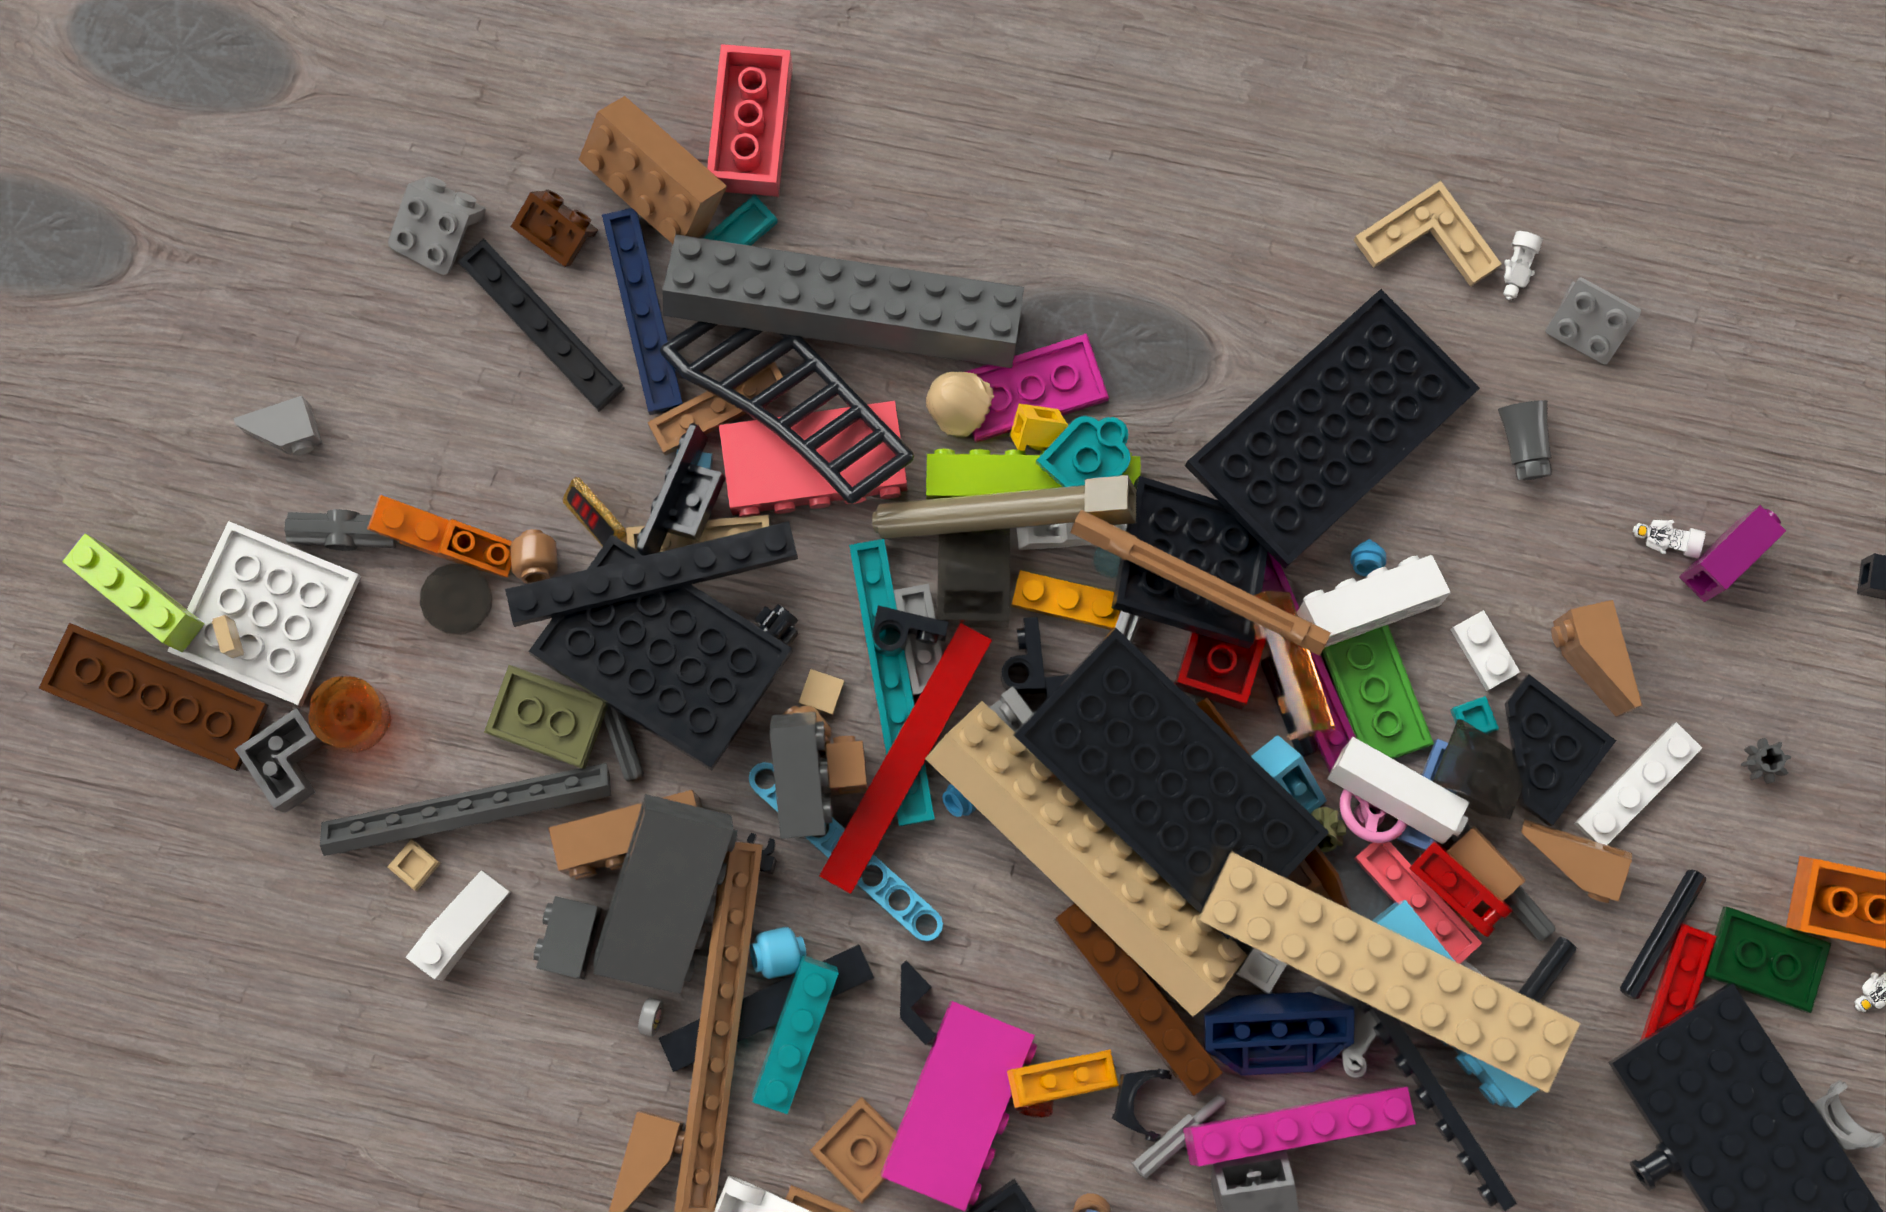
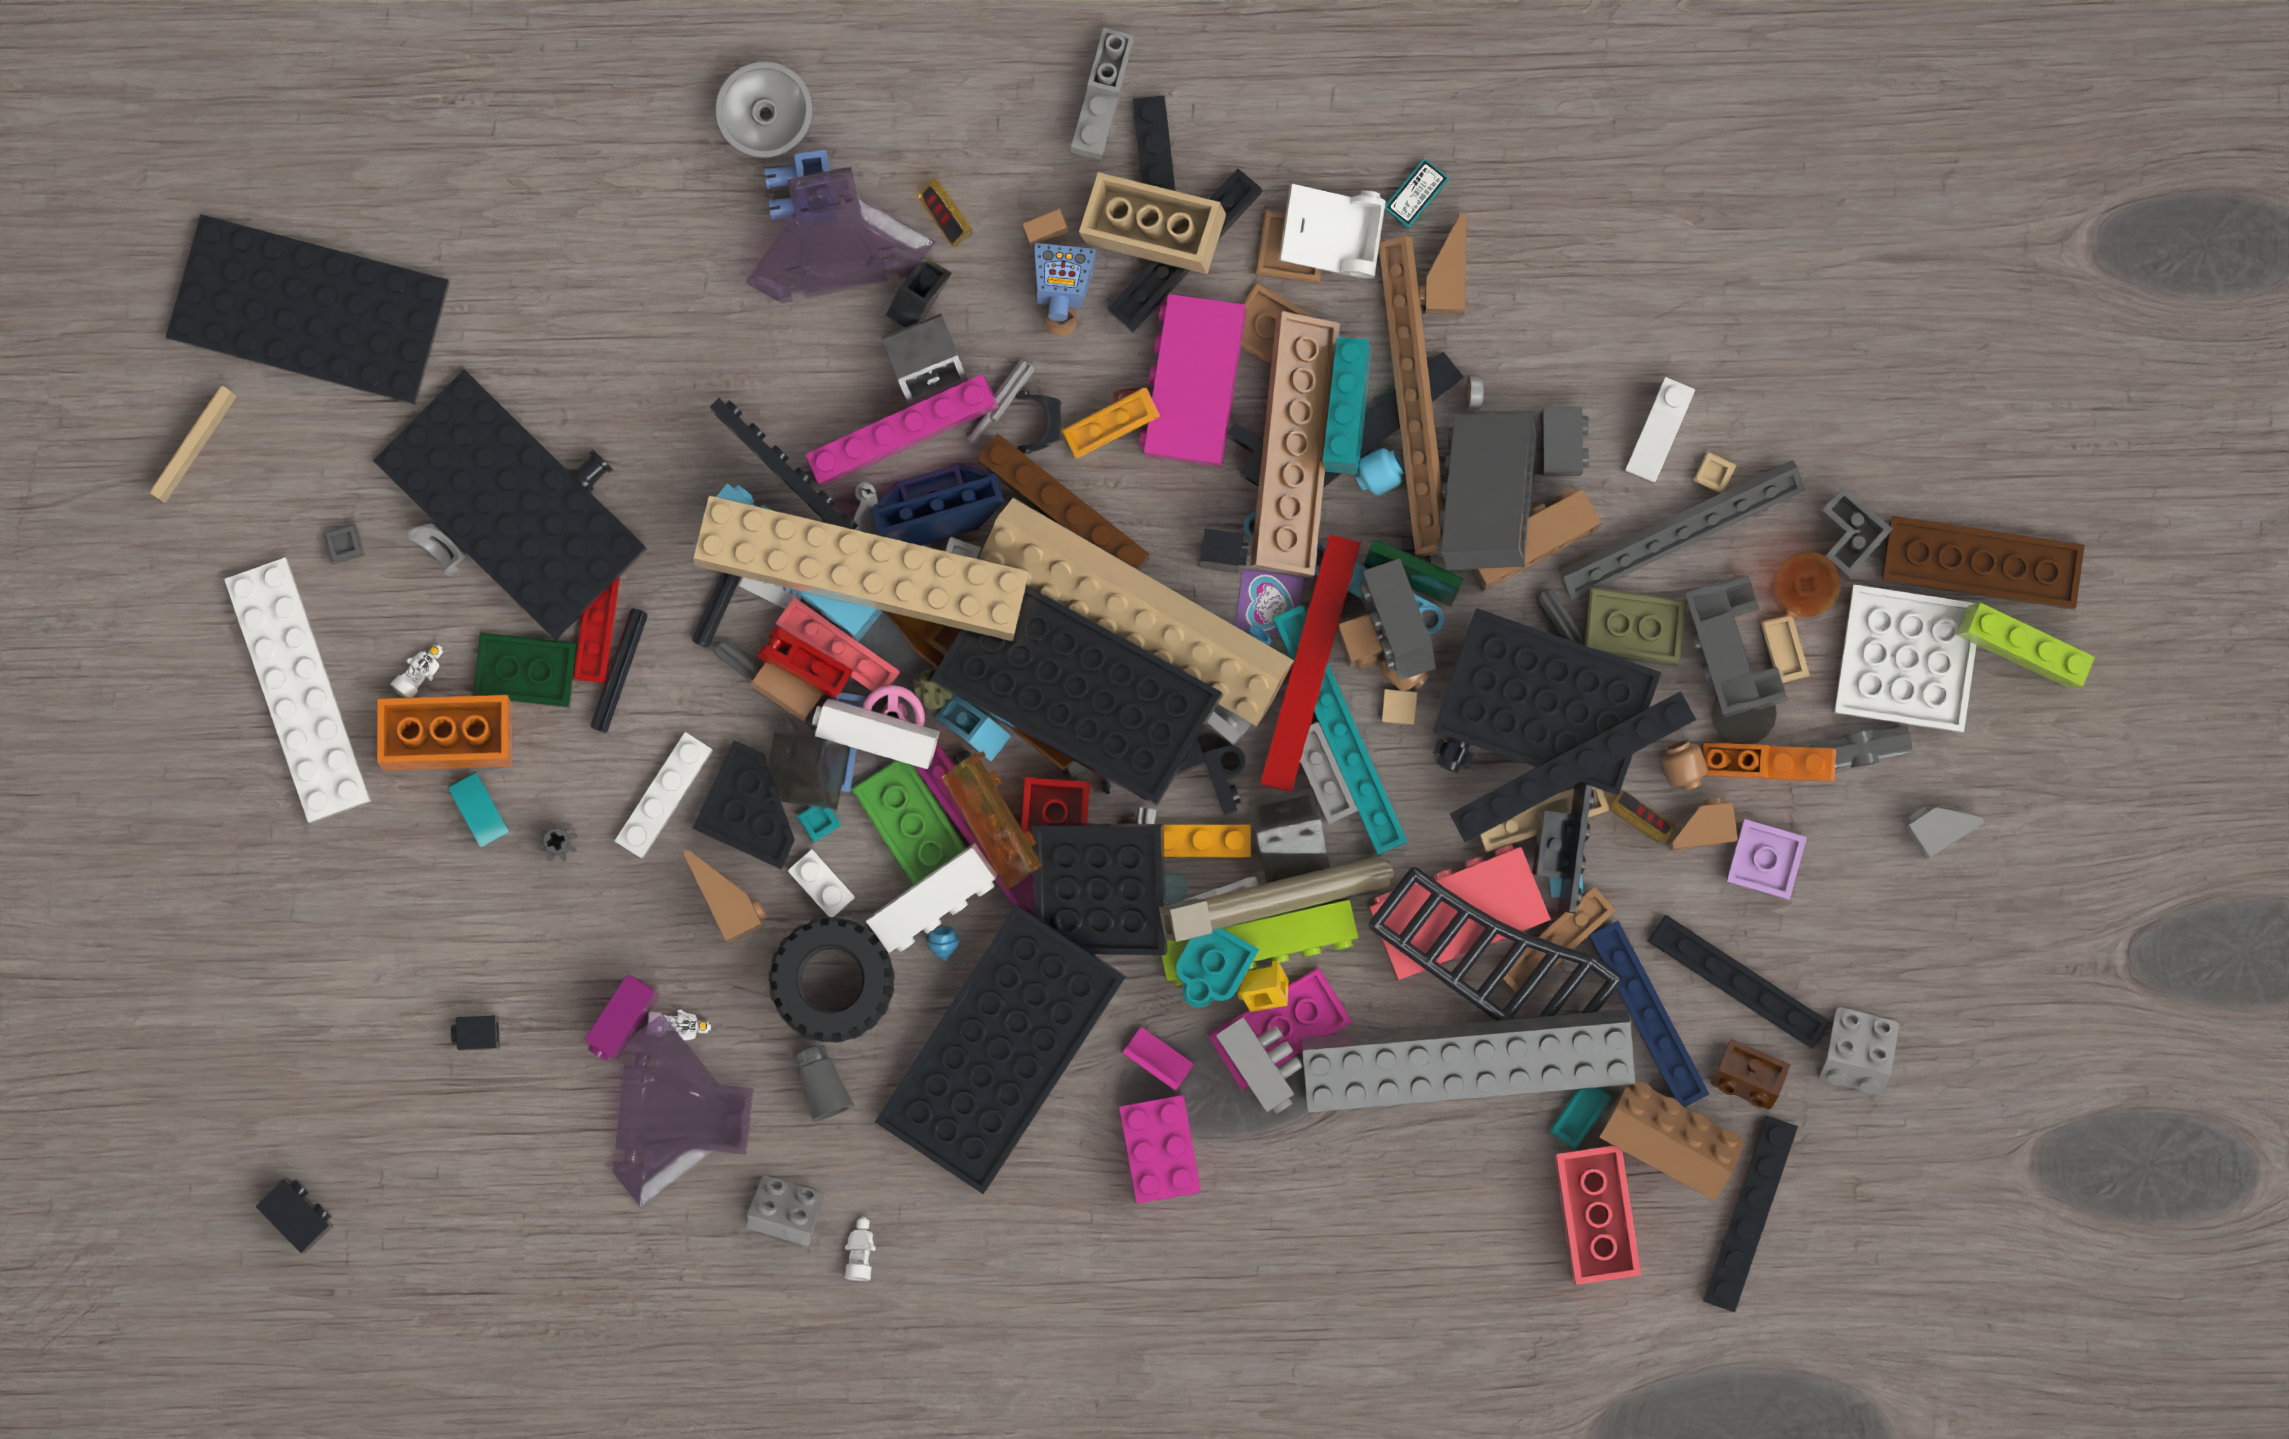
camera: 170 degrees right, 5 degrees up
tan tile [212,615,244,659] -> none
black plate [873,605,949,656] -> none
tan hair [926,372,994,437] -> none
medium nougat piece [1070,510,1331,656] -> none
tan plate [1353,181,1501,287] -> none
medium nougat slope [1521,819,1632,903] -> none
none -> teal slope [448,771,509,847]
none -> clear purple plate [613,1014,754,1207]
none -> black tyre [768,917,895,1043]
none -> dark pink brick [1119,1095,1201,1204]
none -> dark pink panel [1122,1027,1194,1091]
none -> black brick [1200,529,1249,573]
none -> light grey piece [1216,1017,1303,1114]
none -> sticker [1235,569,1304,636]
none -> medium nougat plate [1250,311,1340,577]
none -> dark green tile [1363,539,1463,606]
none -> medium nougat slope [1670,797,1738,851]
none -> dark grey bracket [1685,576,1788,718]
none -> black plate [1703,1116,1798,1312]
none -> lavender plate [1726,819,1807,900]
none -> tan tile [1760,613,1810,683]

